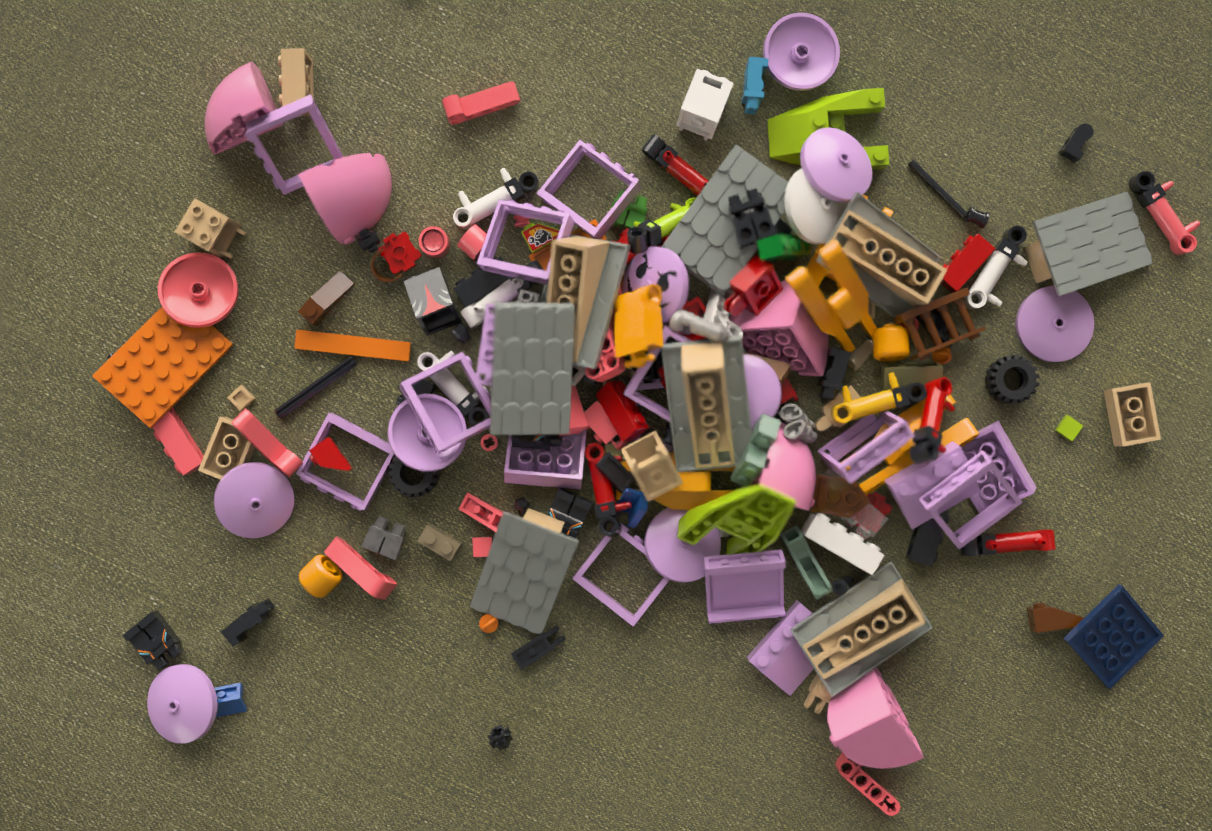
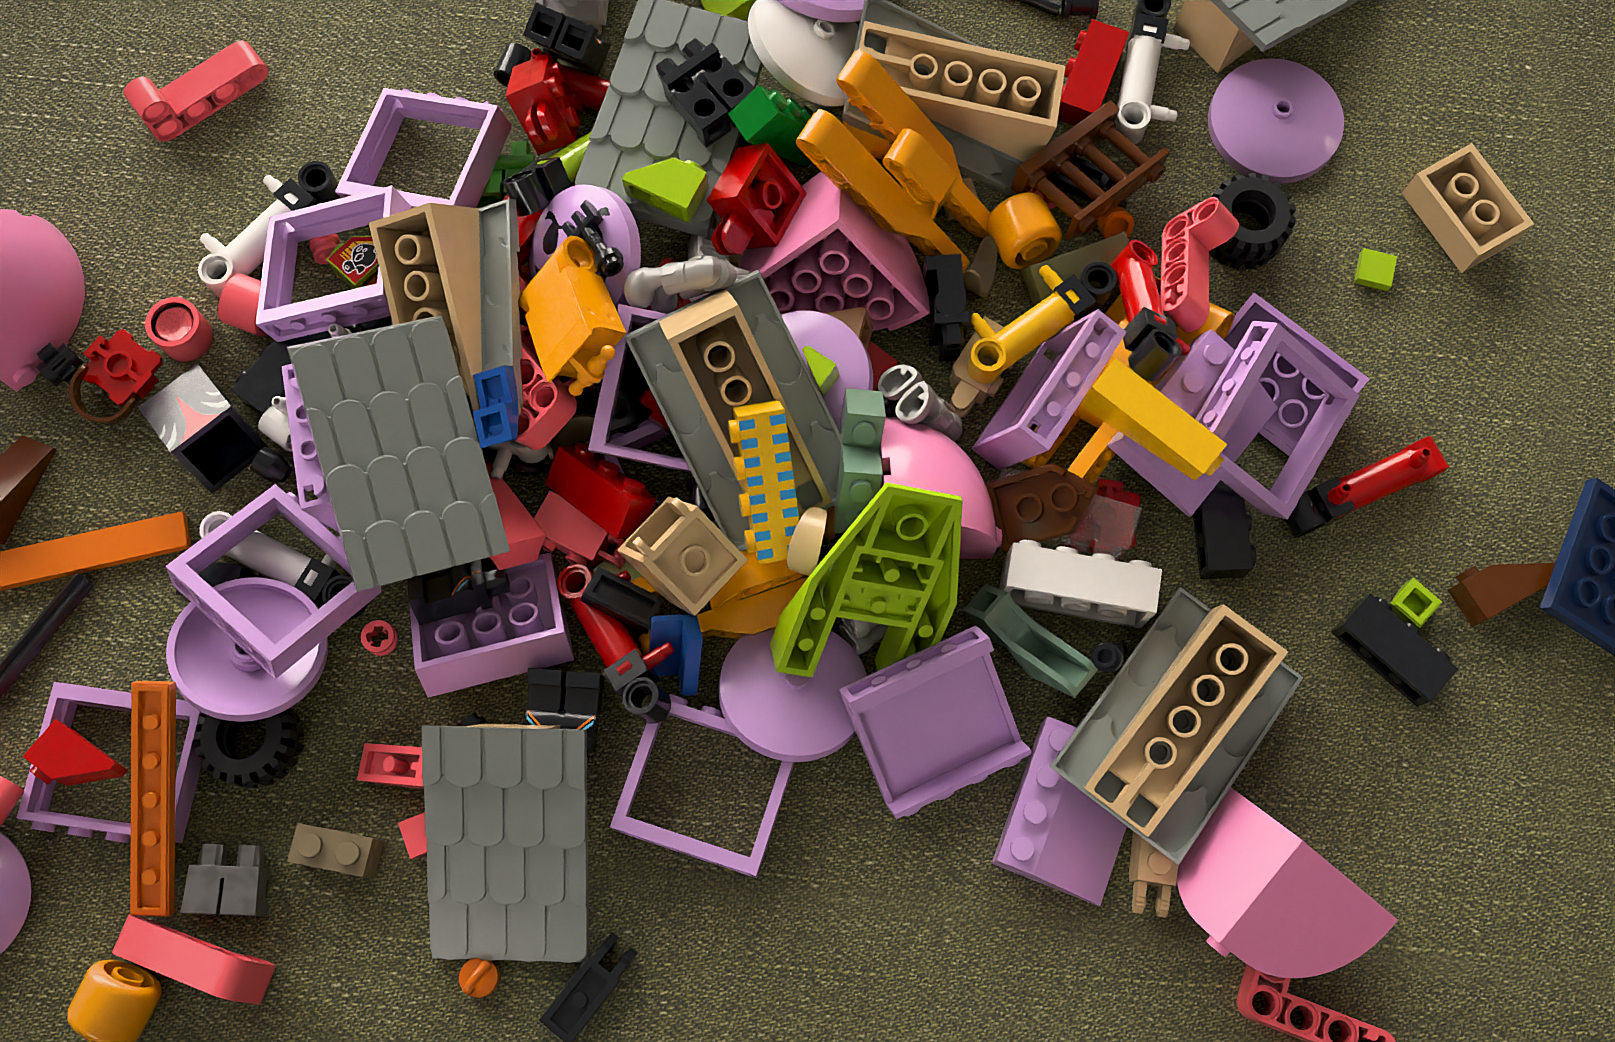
camera: 20 degrees left, 15 degrees down
none -> orange tile [130,681,176,917]
none -> blue slope [473,365,519,448]
none -> red brick [505,52,583,156]
none -> black hips [523,2,611,76]
none -> black hinge [562,200,624,277]
none -> lime slope [622,157,709,223]
none -> yellow brick [728,400,799,564]
none -> tan helmet [787,507,827,576]
none -> lime slope [802,345,840,396]
none -> yellow slope [1079,358,1227,481]
none -> coral beam [1160,197,1239,332]
none -> black brick [1331,594,1458,707]
none -> lime slope [1389,578,1442,629]

